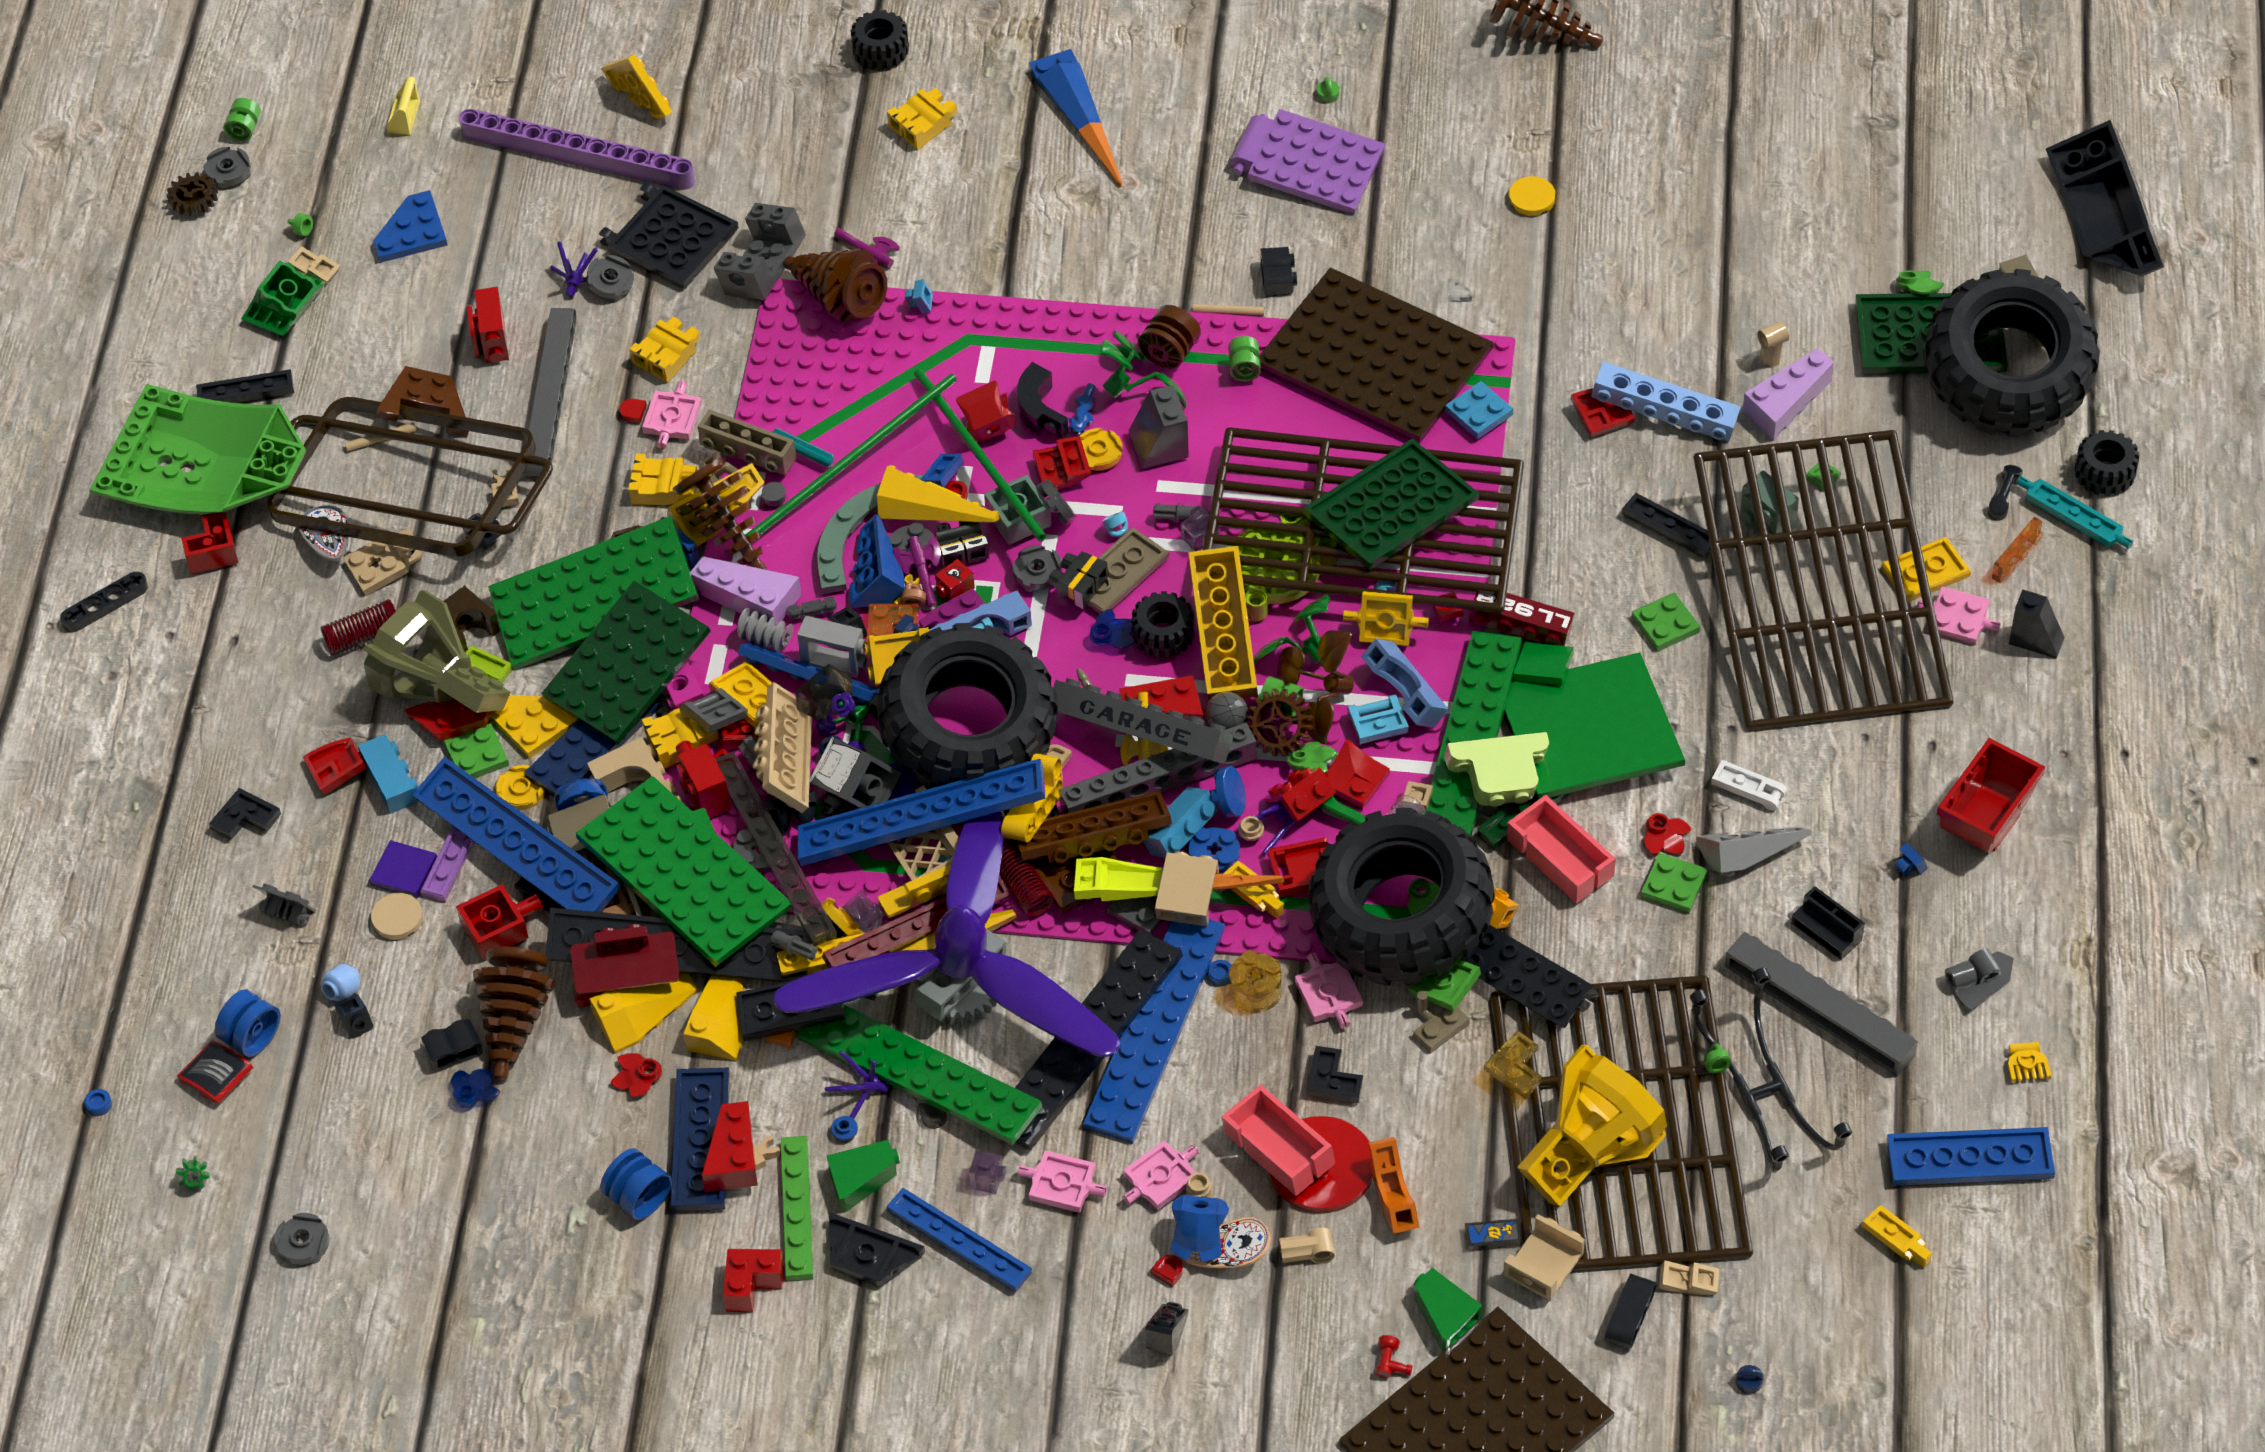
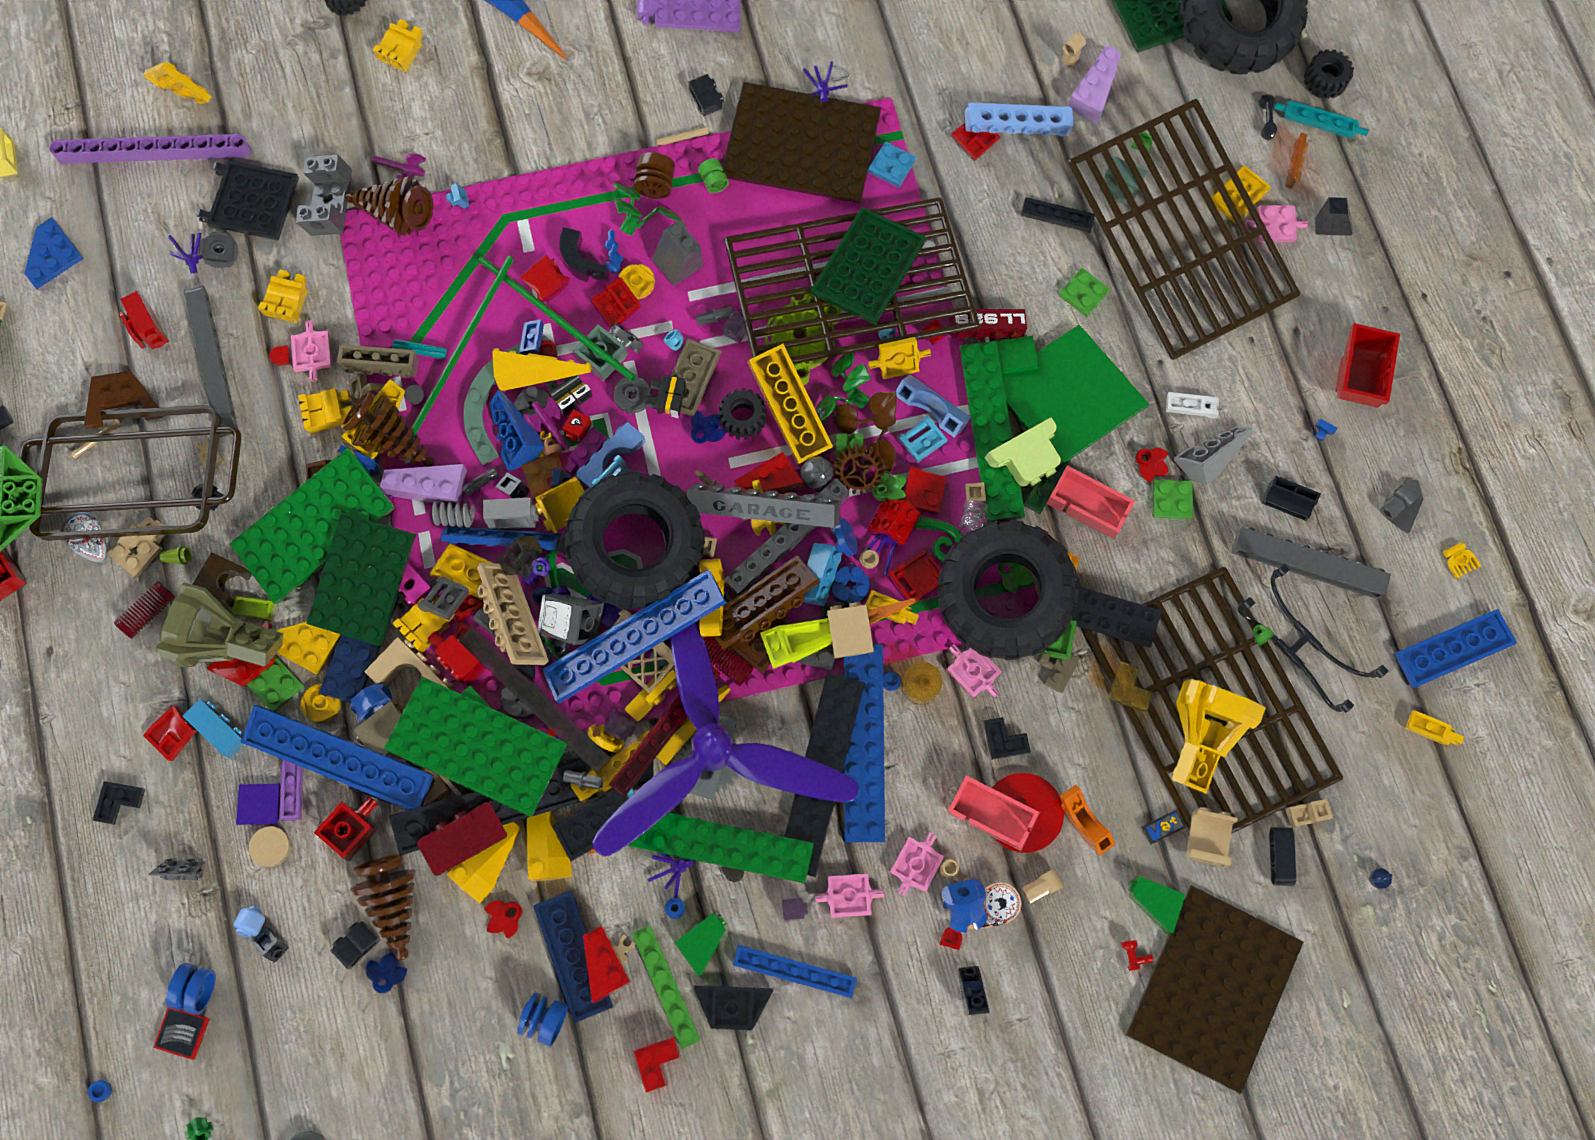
camera: 25 degrees left, 20 degrees up
none -> lime cone [160,546,192,565]
none -> dark purple plant [803,61,848,102]

